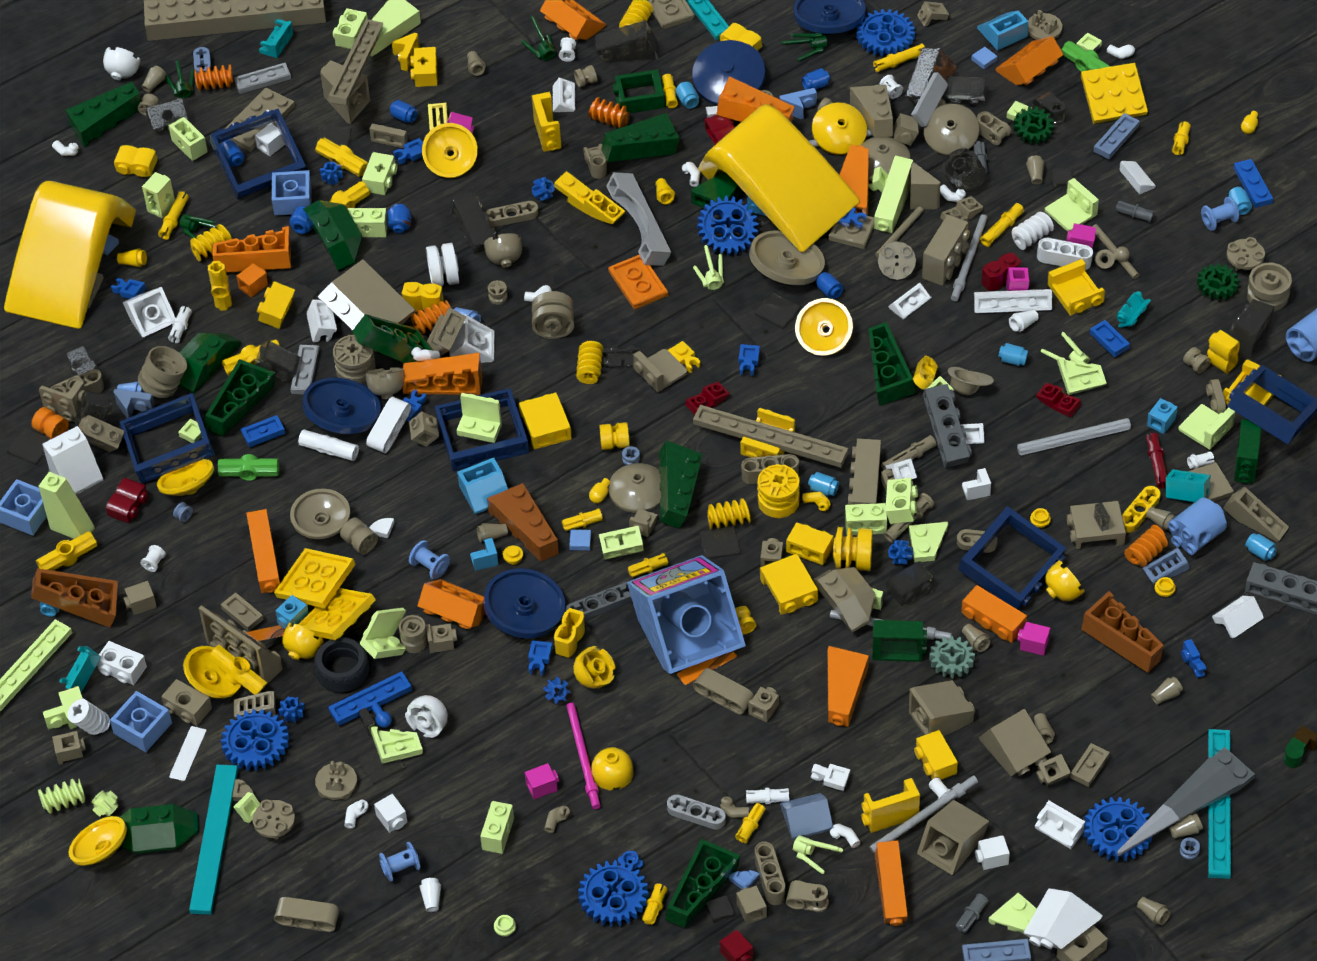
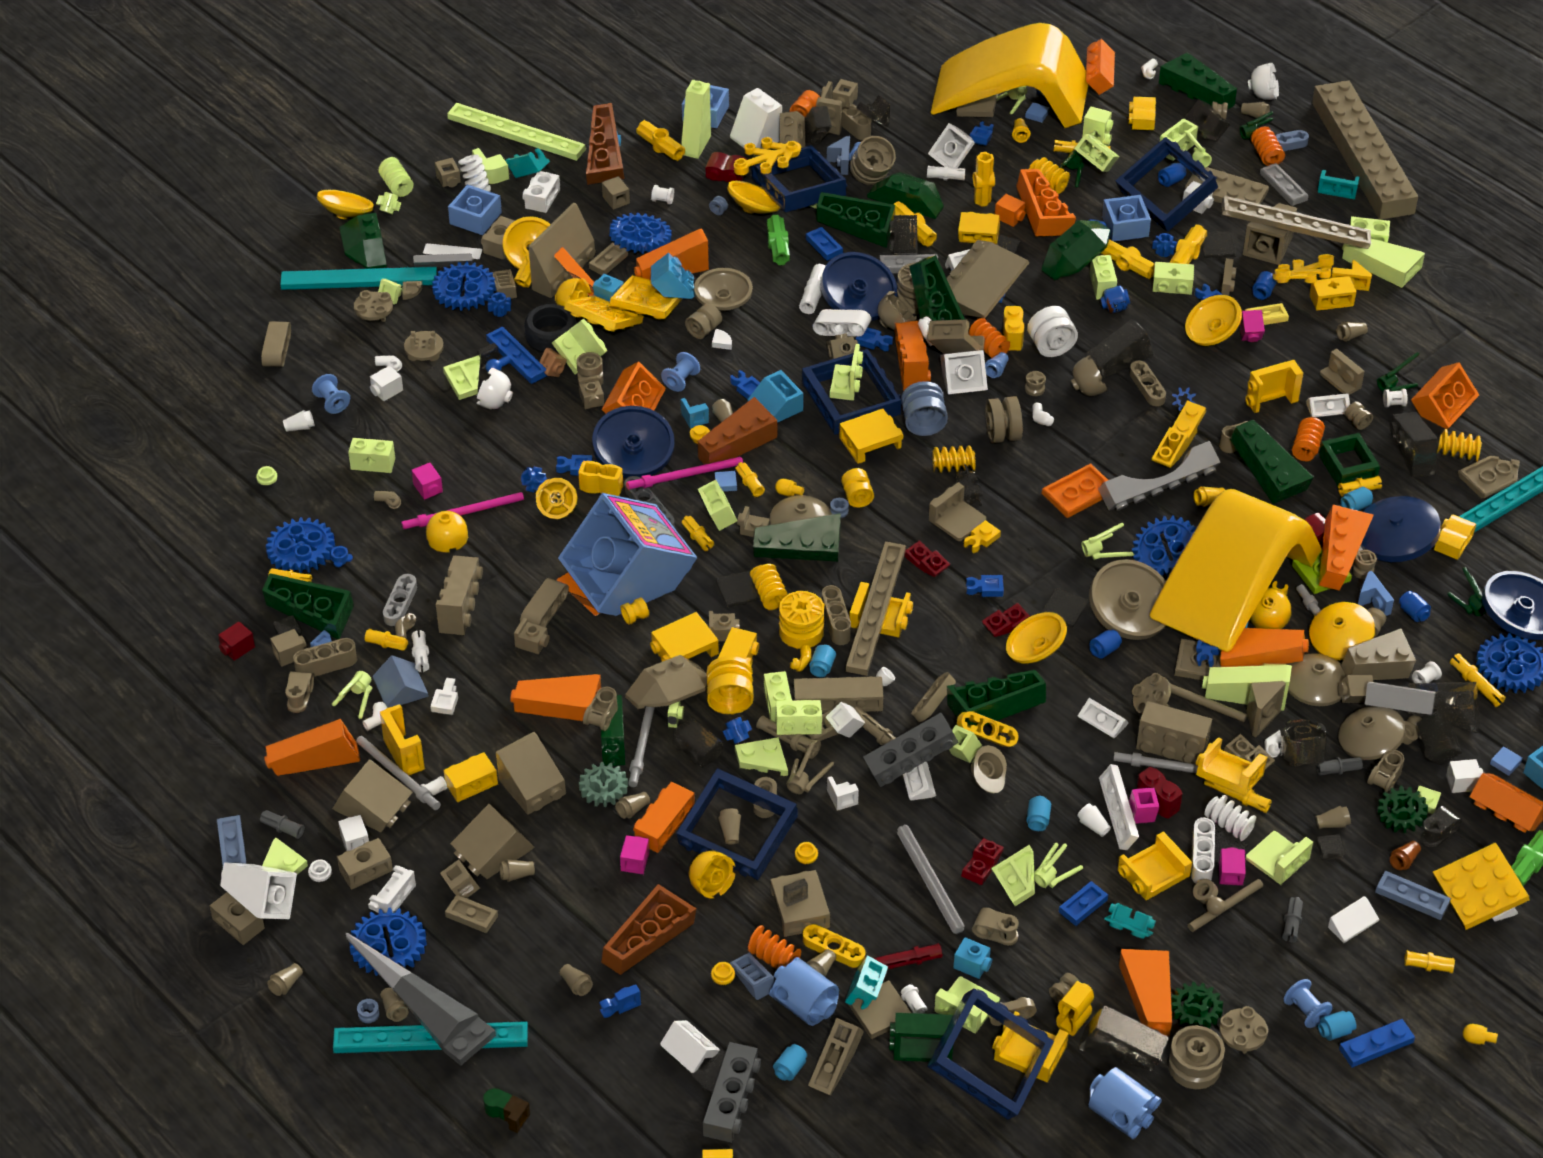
camera: 80 degrees right, 5 degrees down
none -> white plate [308,860,332,882]
none -> dark tan brick [337,838,393,890]
none -> light grey tile [413,253,473,267]
none -> dark tan wedge [436,556,483,635]
none -> medium nougat bracket [539,348,567,377]
none -> dark tan piece [583,687,618,731]
none -> blue gear [609,213,672,254]
none -> dark pink bar [626,457,743,490]
none -> dark azure slope [651,252,695,299]
none -> dark tan cone [718,808,741,845]
none -> blue plate [730,370,760,399]
none -> yellow plant [734,137,801,175]
none -> dark tan plant [786,743,834,794]
none -> dark tan brick [832,79,858,108]
none -> white hinge [876,667,895,686]
none -> sand blue wheel [901,381,948,436]
none -> dark tan beam [911,672,956,722]
none -> dark tan piece [972,908,1019,946]
none -> dark red slope [982,603,1030,637]
none -> yellowish green brick [1074,134,1119,172]
none -> orange brick [1086,39,1115,95]
none -> orange slope [1119,949,1172,1037]
none -> yellowish green plant [1185,130,1212,168]
none -> yellow panel [1196,738,1268,796]
none -> yellow plant [1273,254,1334,283]
none -> dark tan bracket [1320,349,1365,395]
none -> dark orange cone [1390,841,1421,870]
none -> white brick [1446,759,1483,793]

